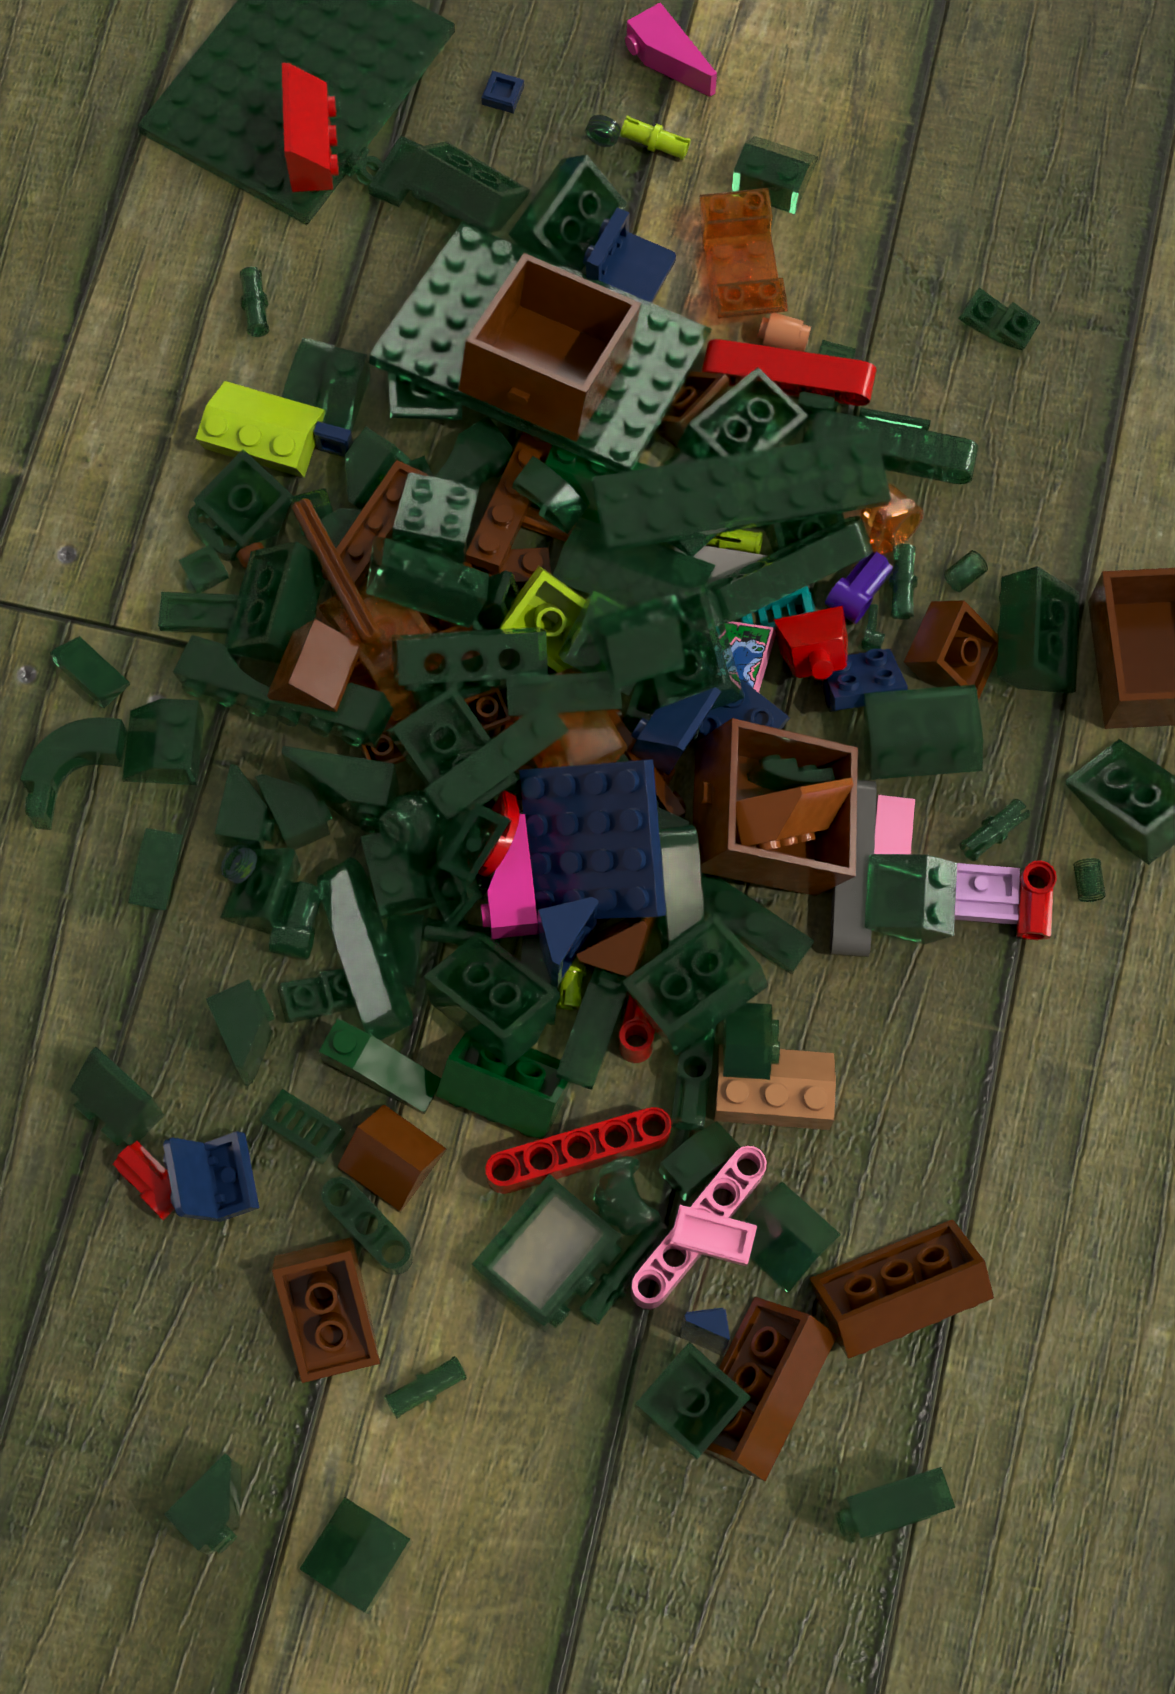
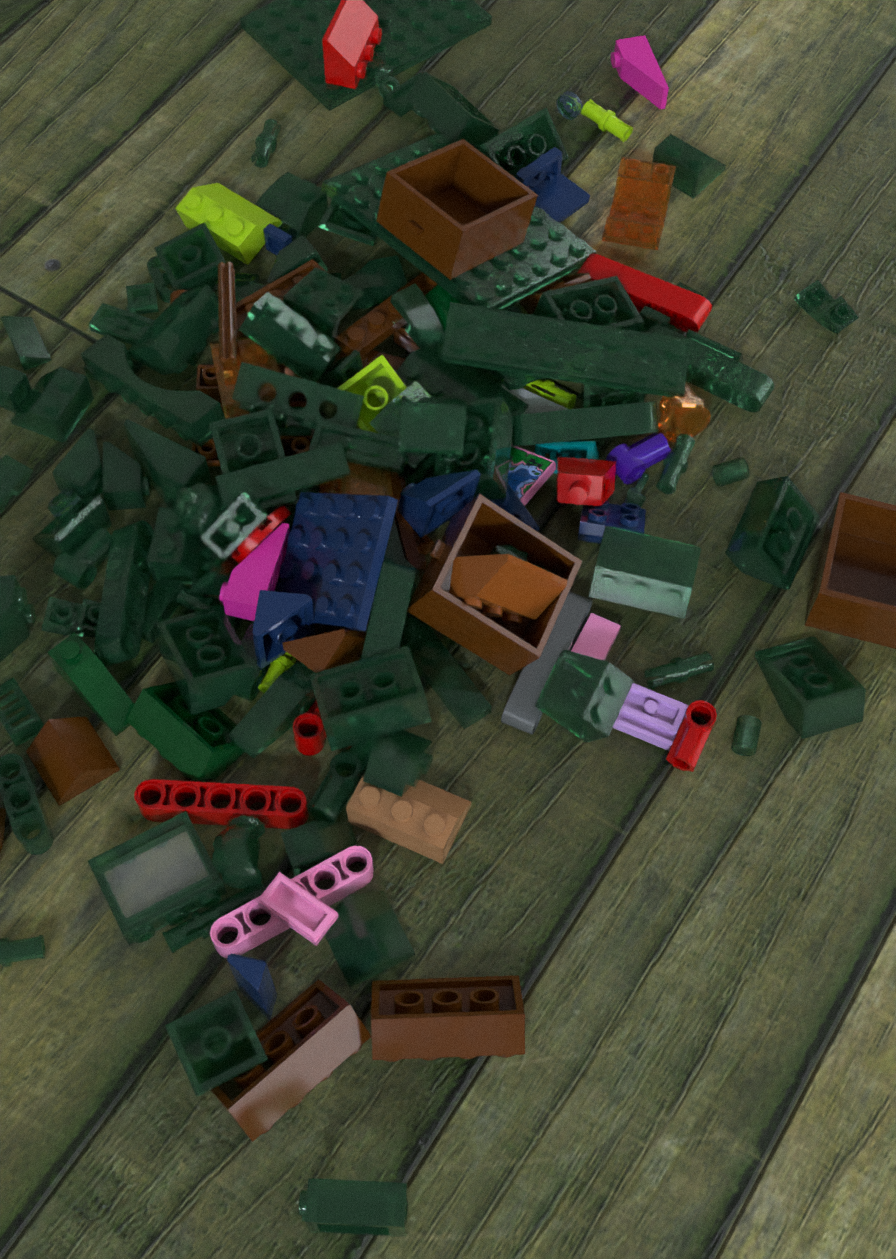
camera: 20 degrees right, 10 degrees down
reddish brown slope [267,619,362,712] -> none
dark blue tile [481,71,524,114] -> none
nougat brick [758,312,811,352] -> none
reddish brown slope [904,600,1004,702] -> none

